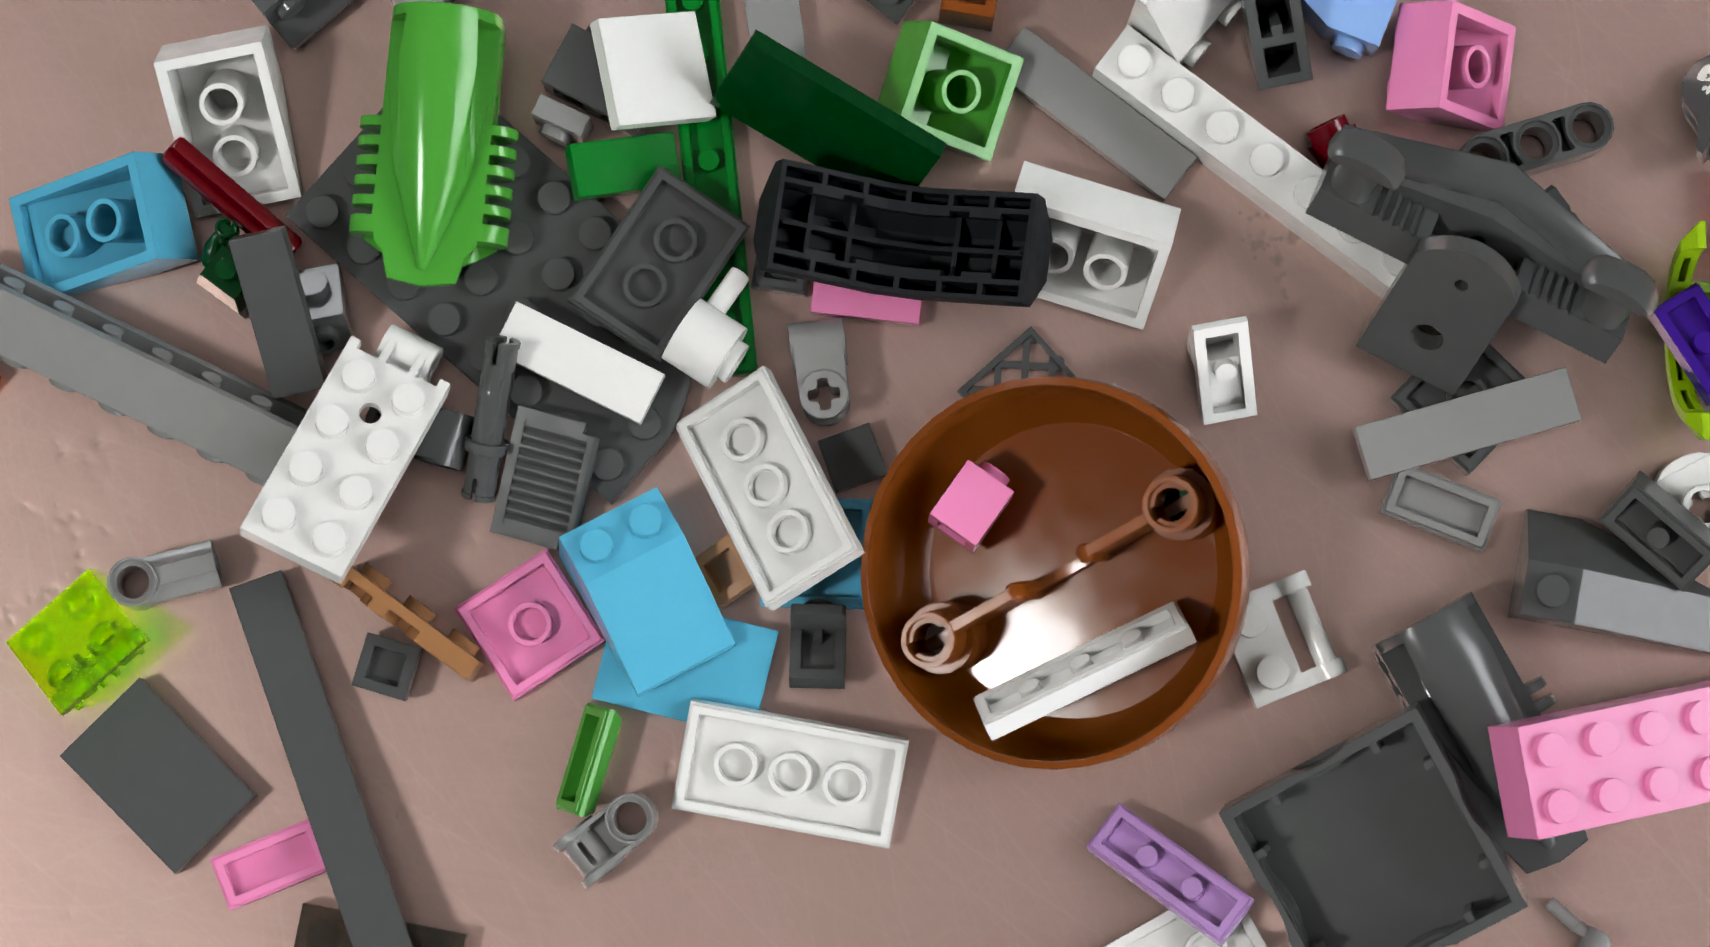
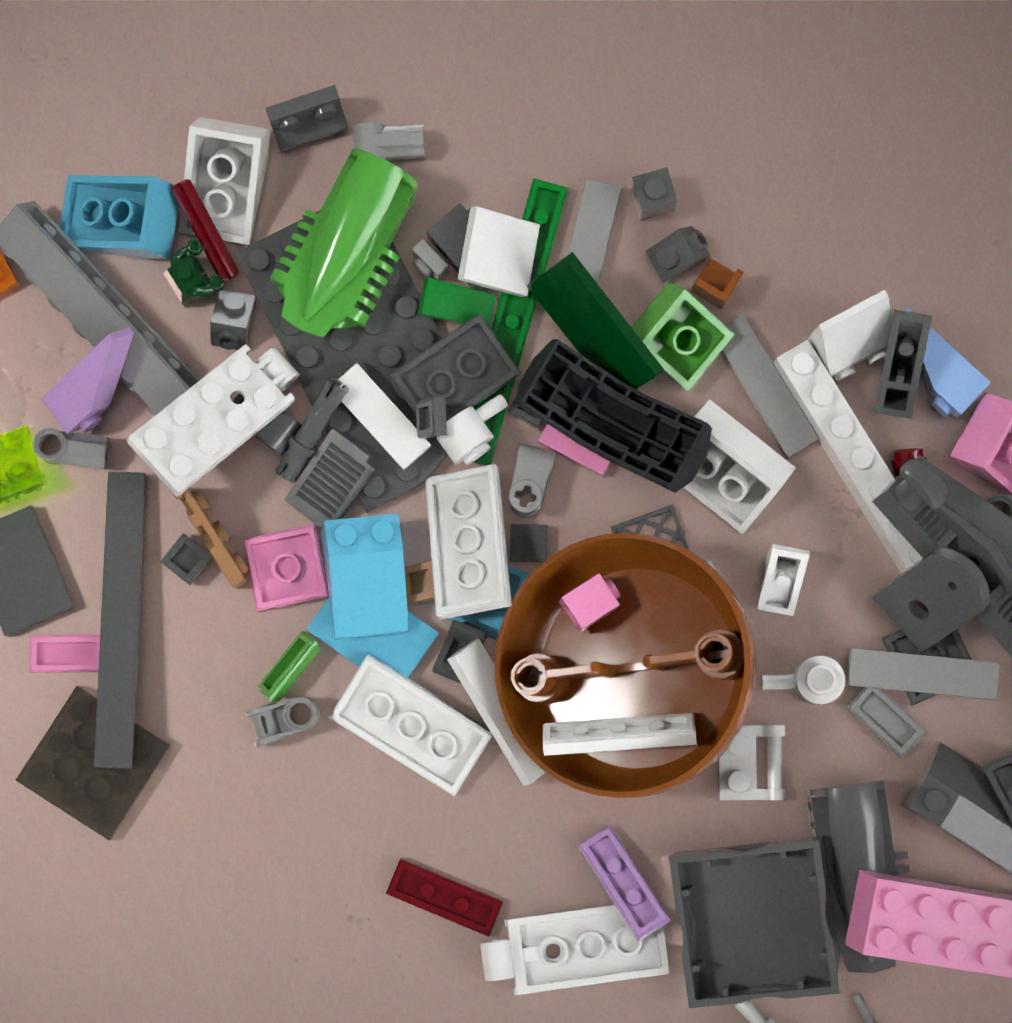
camera: 20 degrees right, 0 degrees up
dark grey tile [228,225,328,399] -> none
none -> lavender slope [41,327,134,434]
none -> dark grey tile [416,398,447,439]
none -> white tile [447,639,545,786]
none -> white piece [761,656,845,705]

